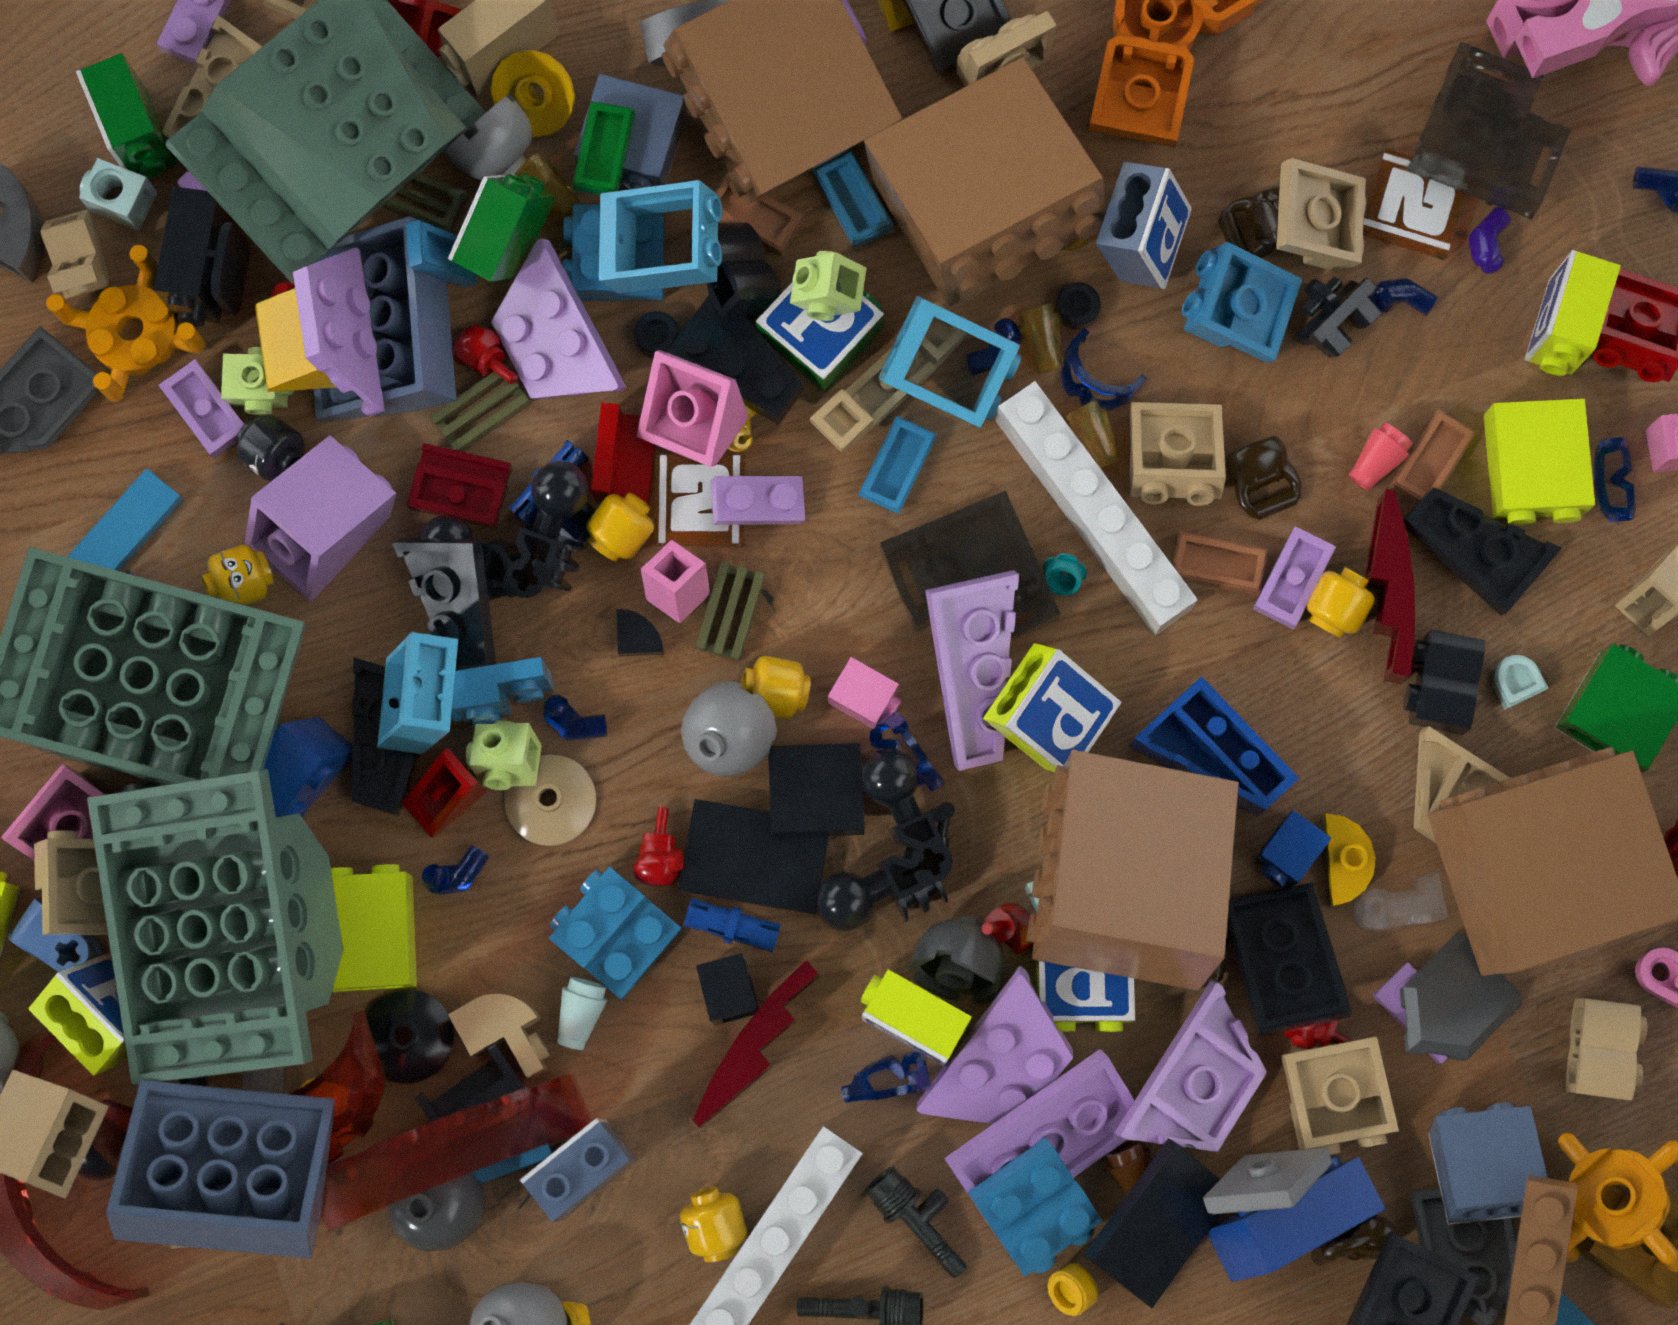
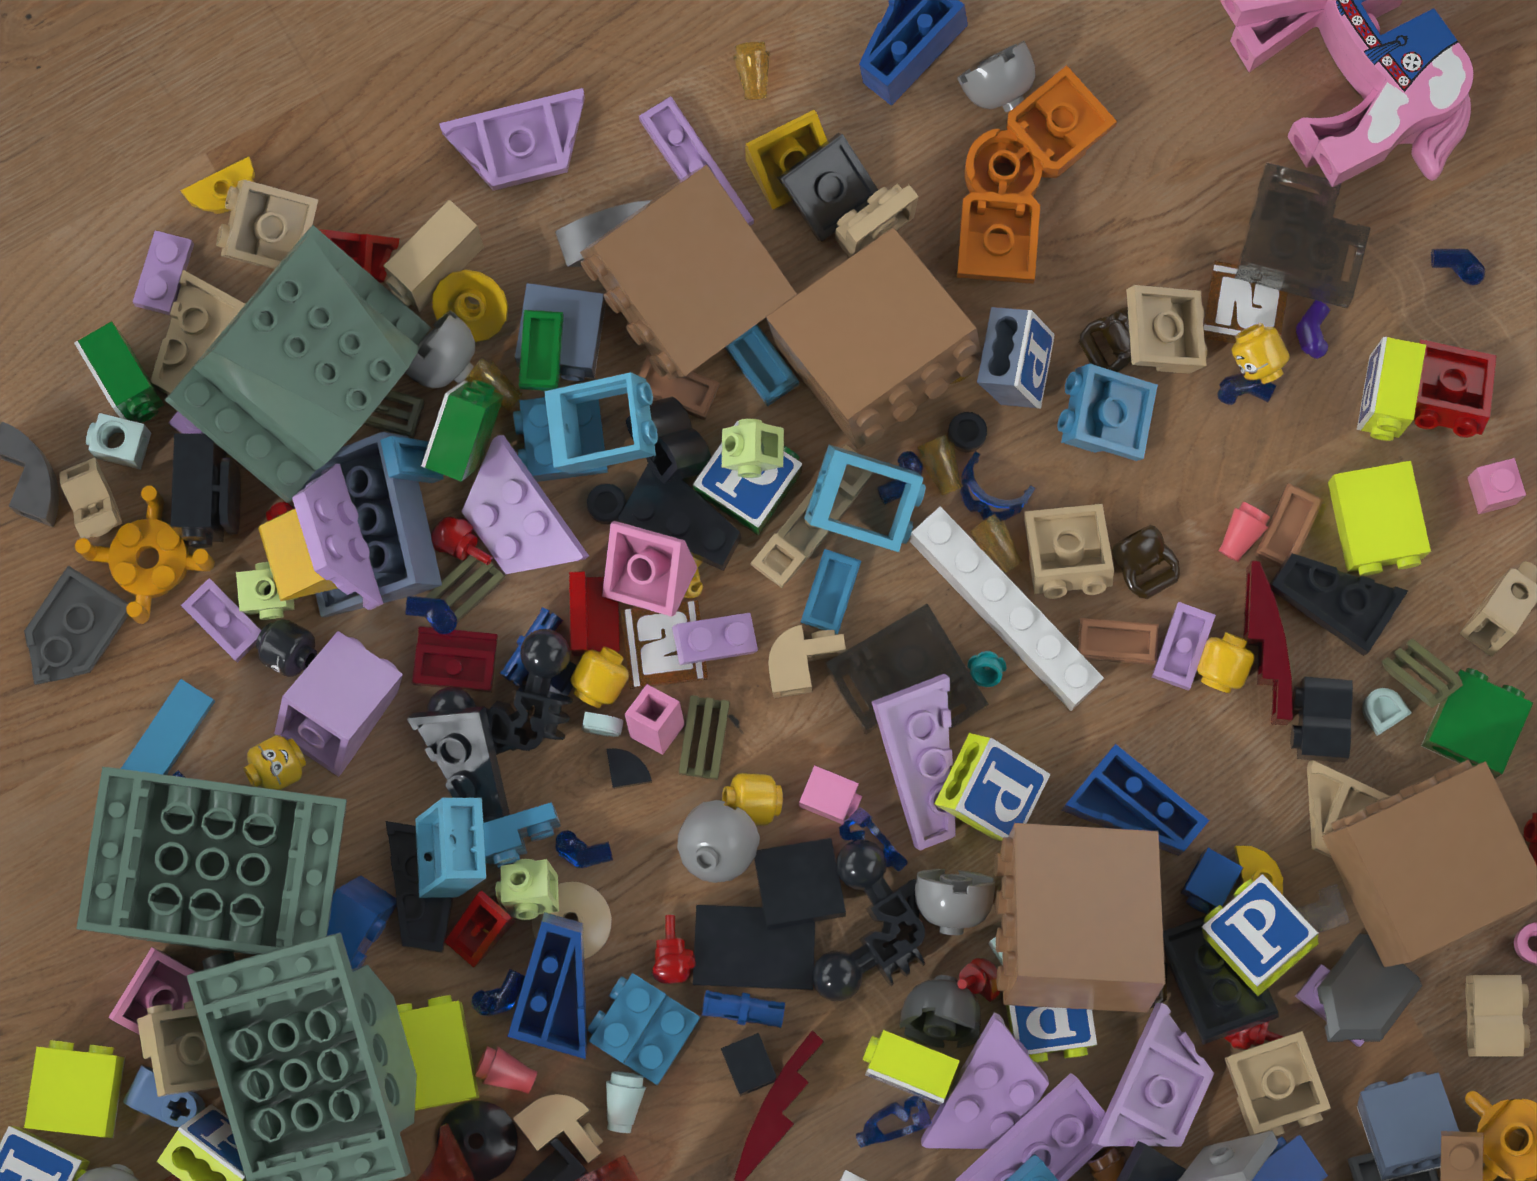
camera: 10 degrees left, 0 degrees up
black hips [1295,277,1382,358] -> none
clear blue helmet [1594,437,1636,522] -> none
none -> clear blue arm [405,596,457,634]
none -> coral cone [474,1046,537,1094]
none -> blue wedge [508,912,587,1059]
none -> light aqua tile [582,712,623,737]
none -> tan brick [768,625,846,698]
none -> light grey cylinder [915,869,995,935]
none -> piece [1202,874,1319,996]
none -> yellow head [1232,323,1290,384]
none -> olive tile [1382,638,1463,708]

